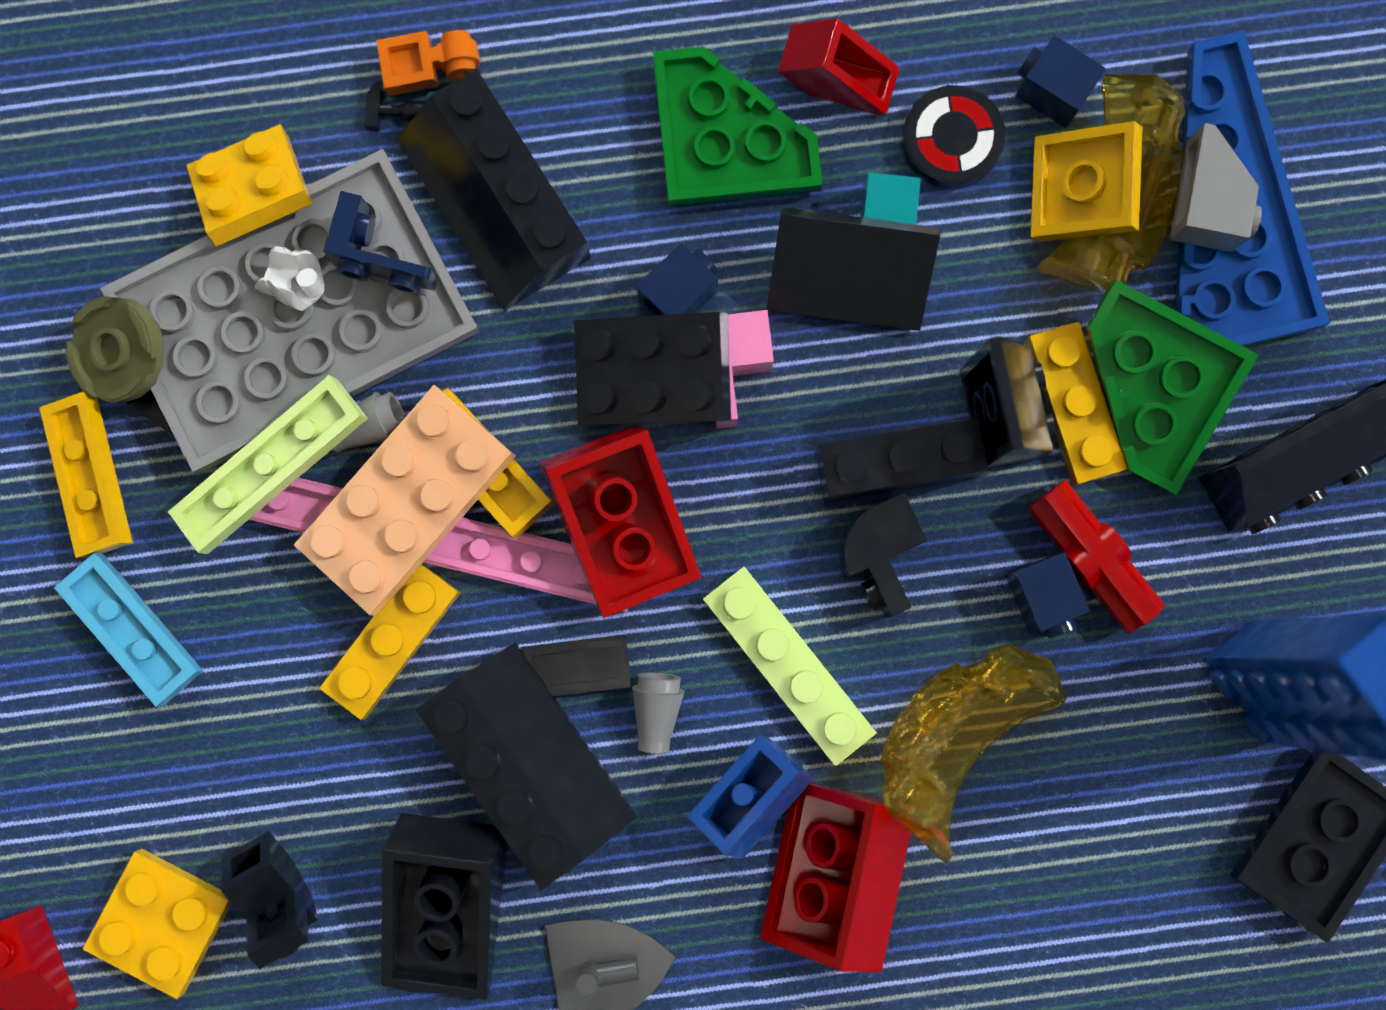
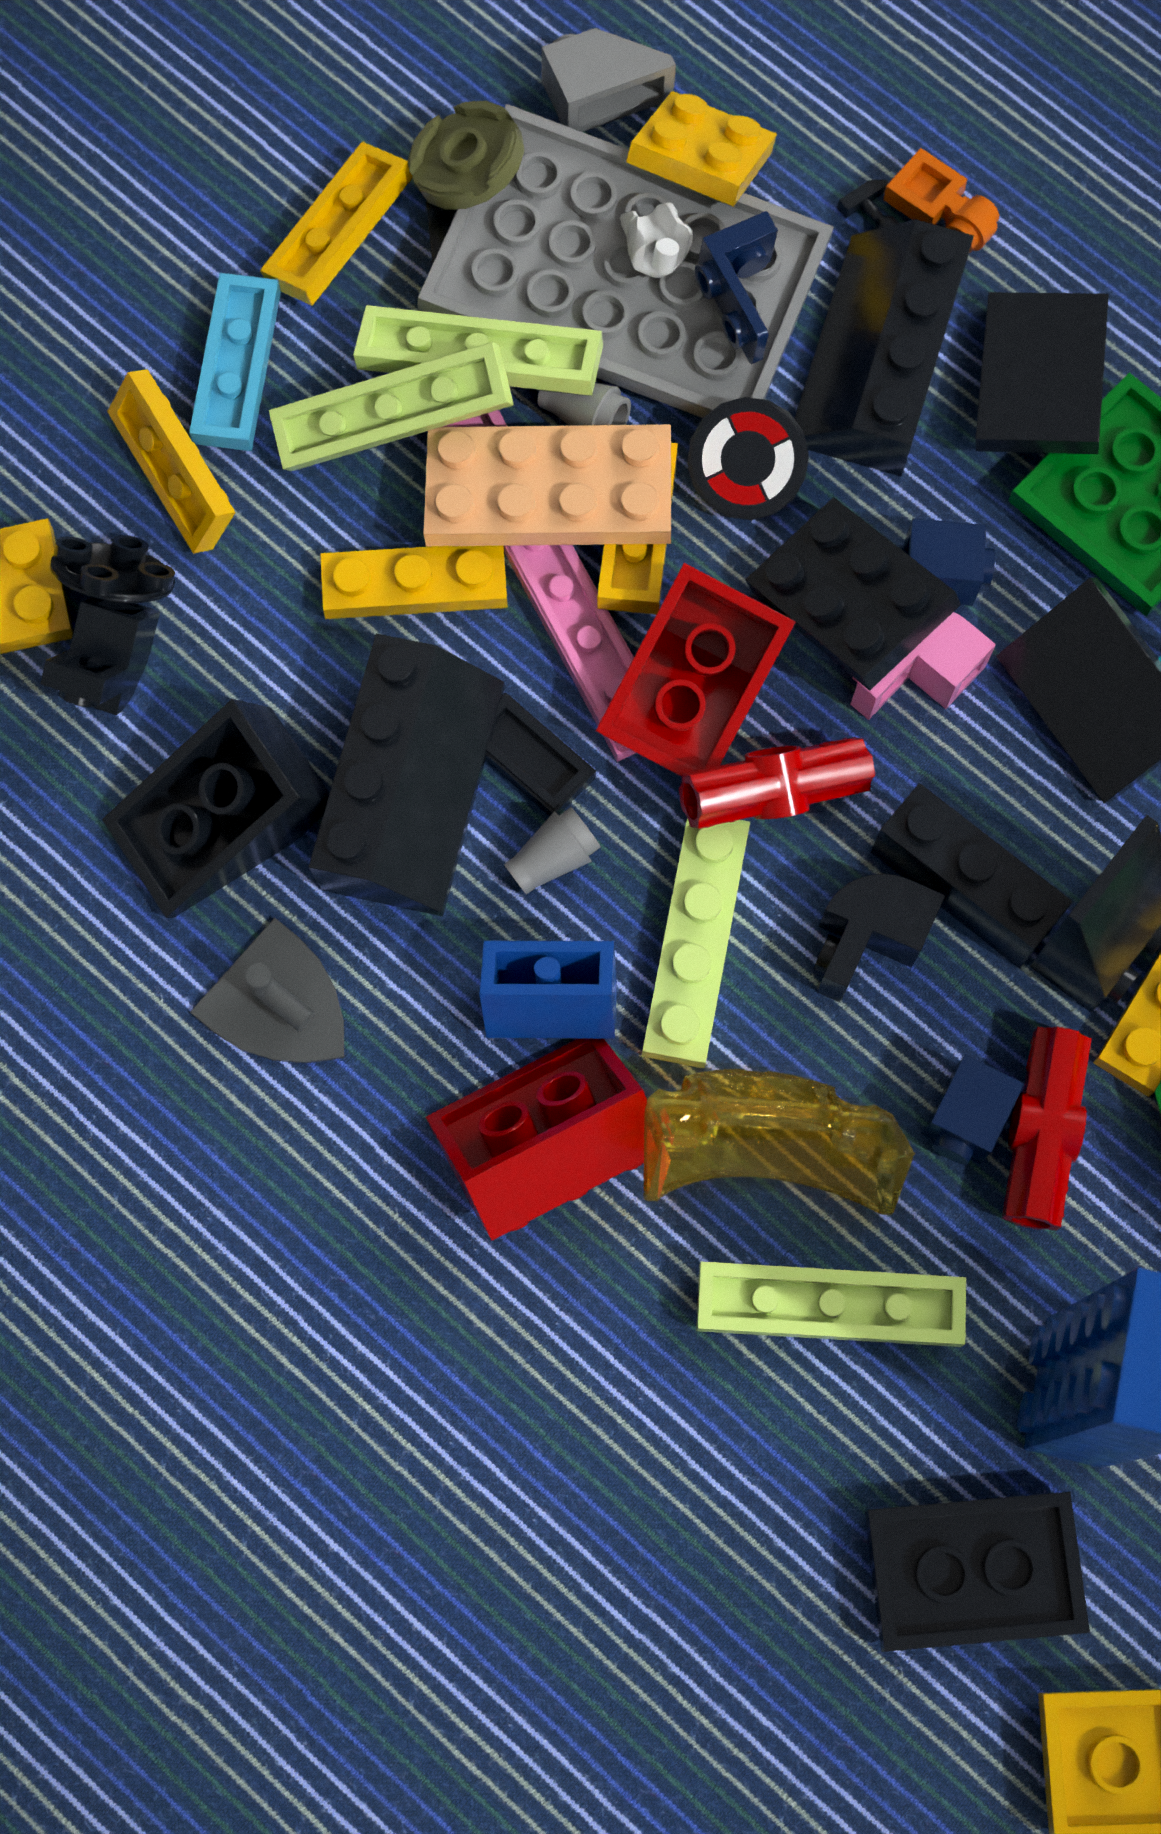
camera: 45 degrees right, 10 degrees down
none -> black dish [50,535,175,603]
none -> yellow plate [107,369,236,554]
none -> yellowish green plate [269,342,514,471]
none -> light grey slope [542,28,676,132]
none -> red piece [679,737,875,829]
none -> tile [687,397,809,521]
none -> yellowish green plate [696,1261,966,1347]
none -> black tile [976,292,1109,454]

